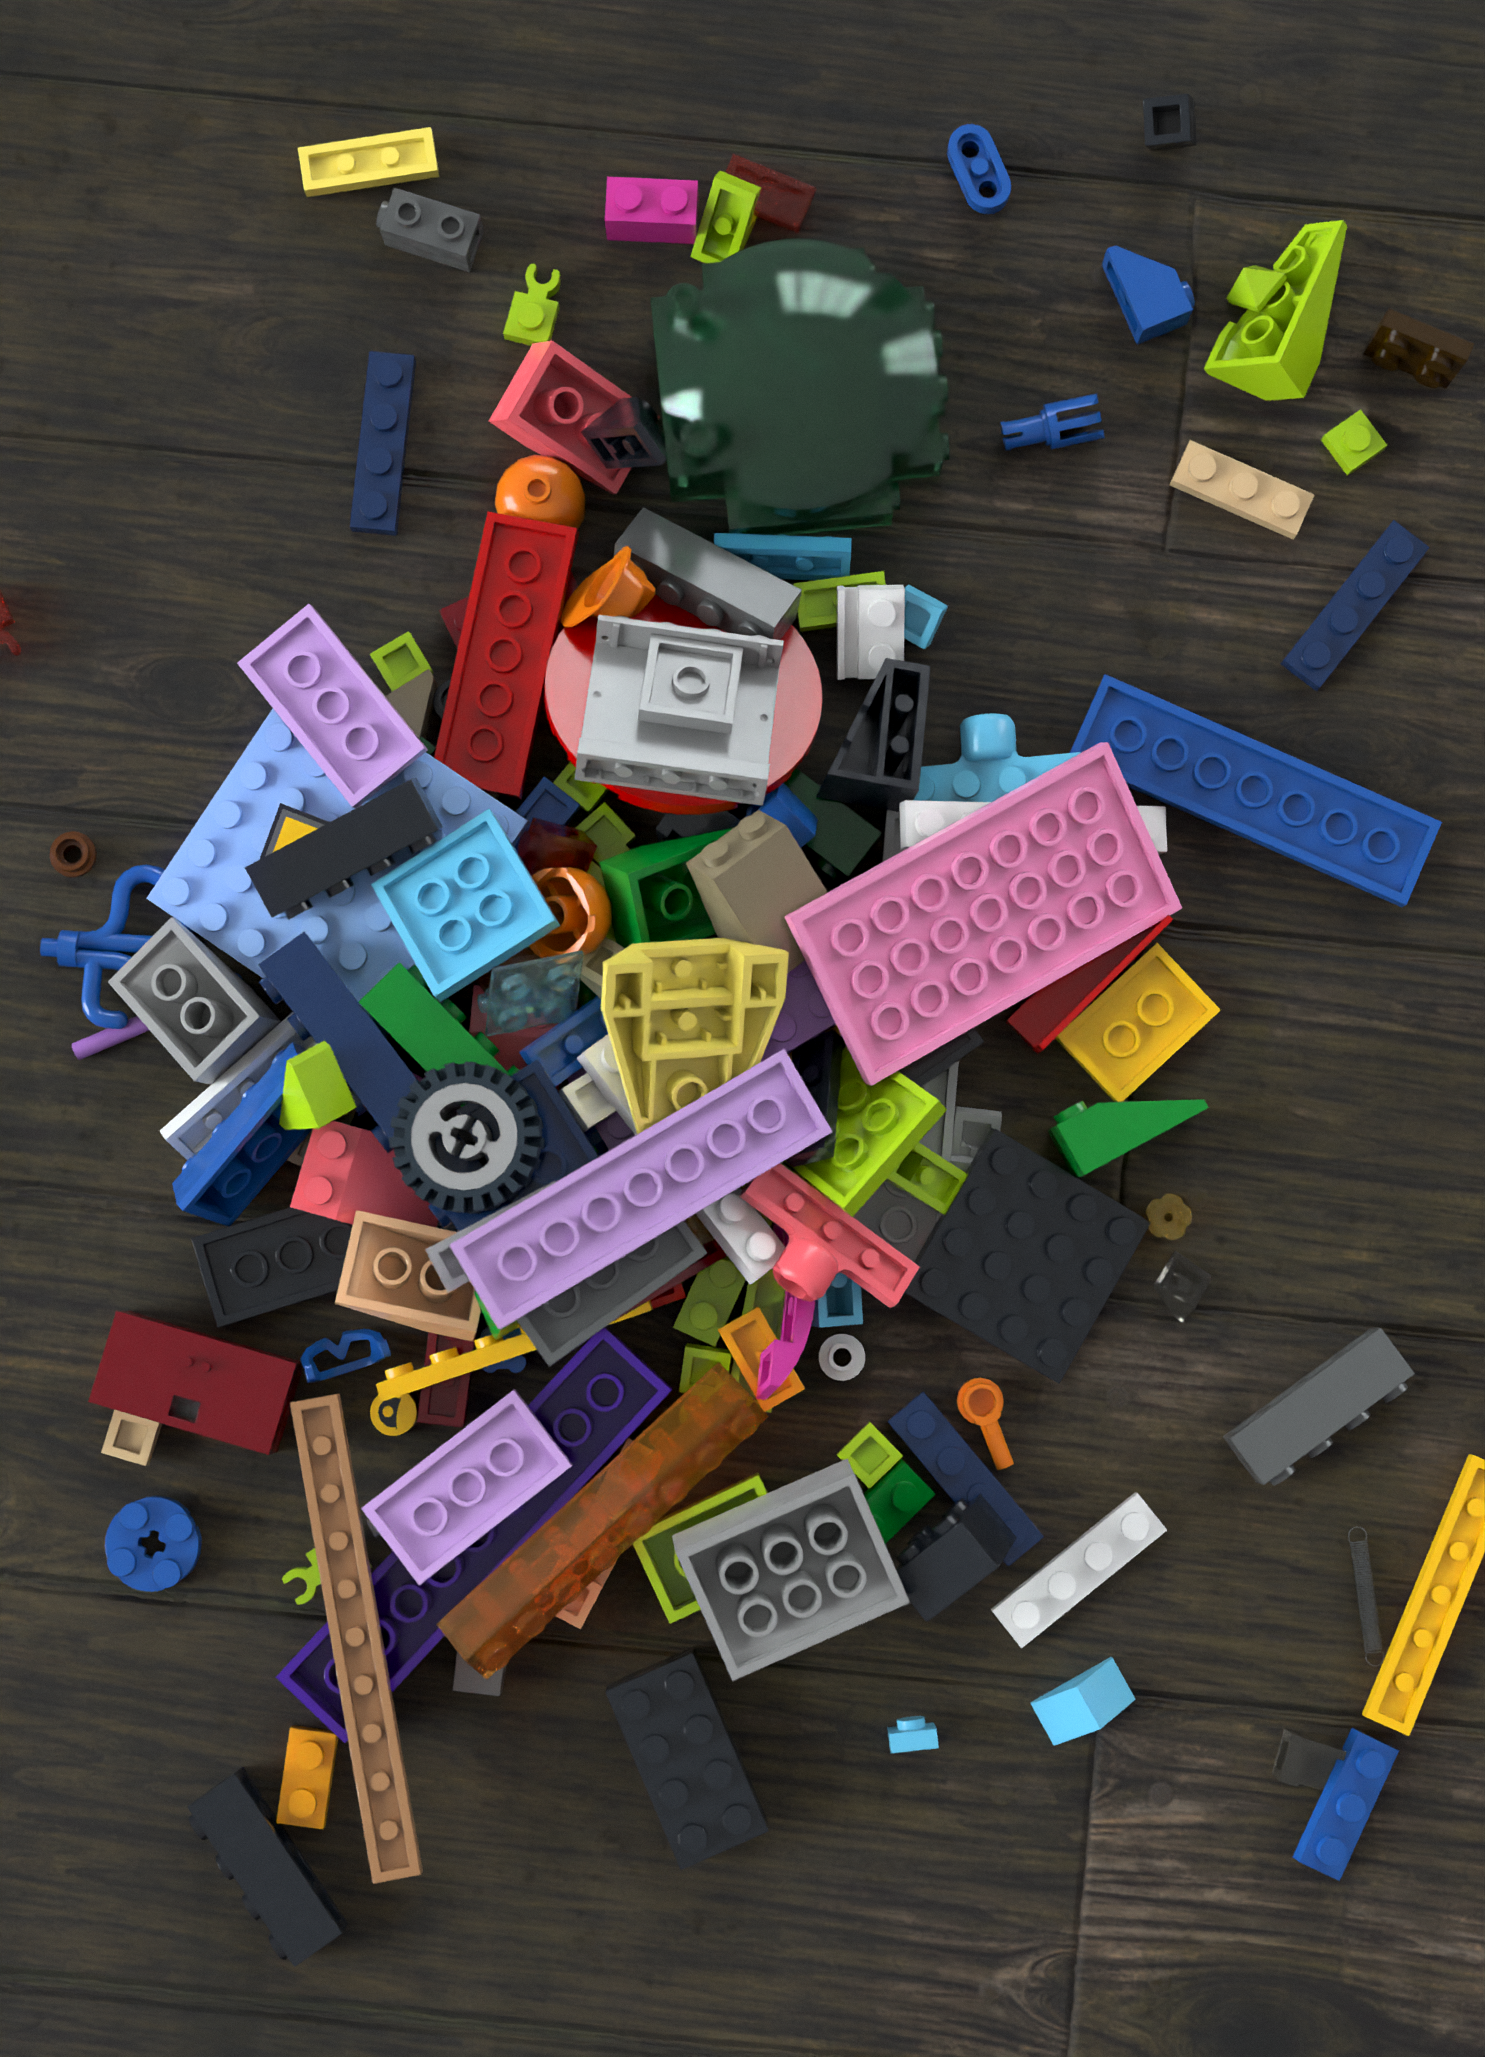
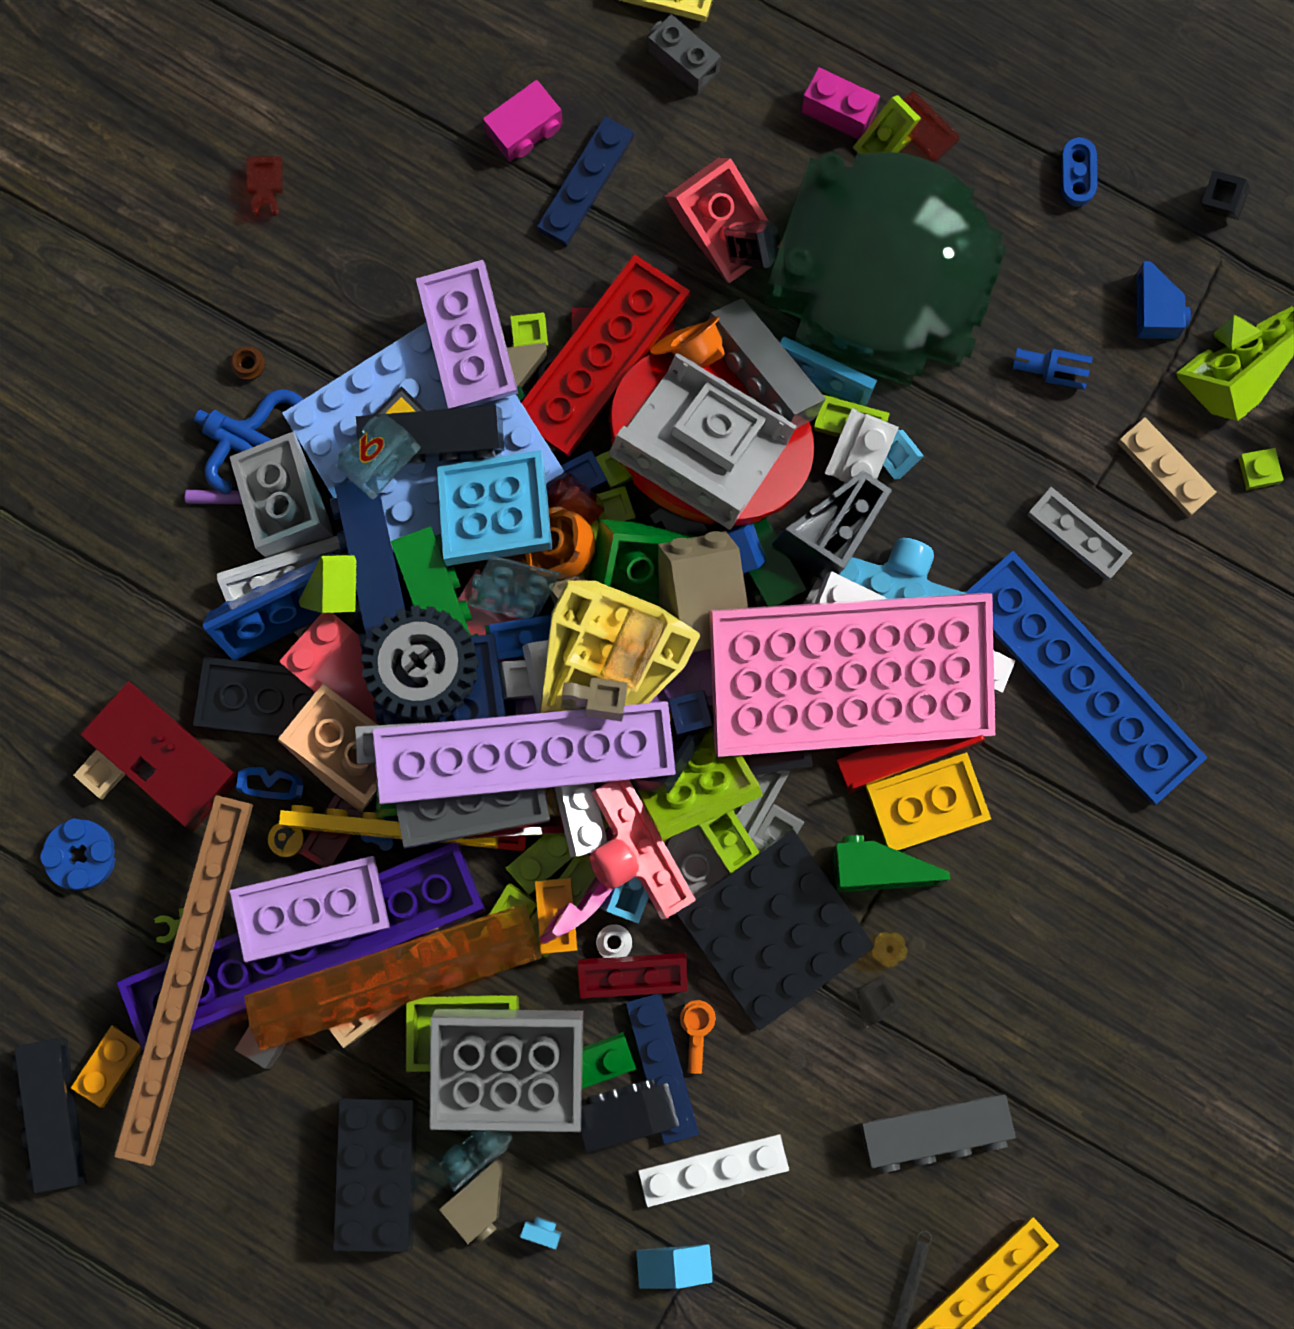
camera: 25 degrees right, 5 degrees down
orange cylinder [495,454,586,529] -> none
lime plate [503,263,561,346] -> none
lime plate [836,1421,903,1489] -> none
dark blue plate [1281,520,1430,691] -> none
none -> clear light blue slope [335,412,421,500]
none -> clear light blue hinge [440,1130,514,1192]
none -> dark tan slope [440,1159,503,1244]
none -> dark pink brick [483,80,563,162]
none -> dark tan plate [561,677,628,722]
none -> dark red plate [578,953,688,999]
none -> clear yellow plate [600,607,665,690]
none -> dark blue plate [668,690,714,735]
none -> light grey plate [1027,487,1132,581]

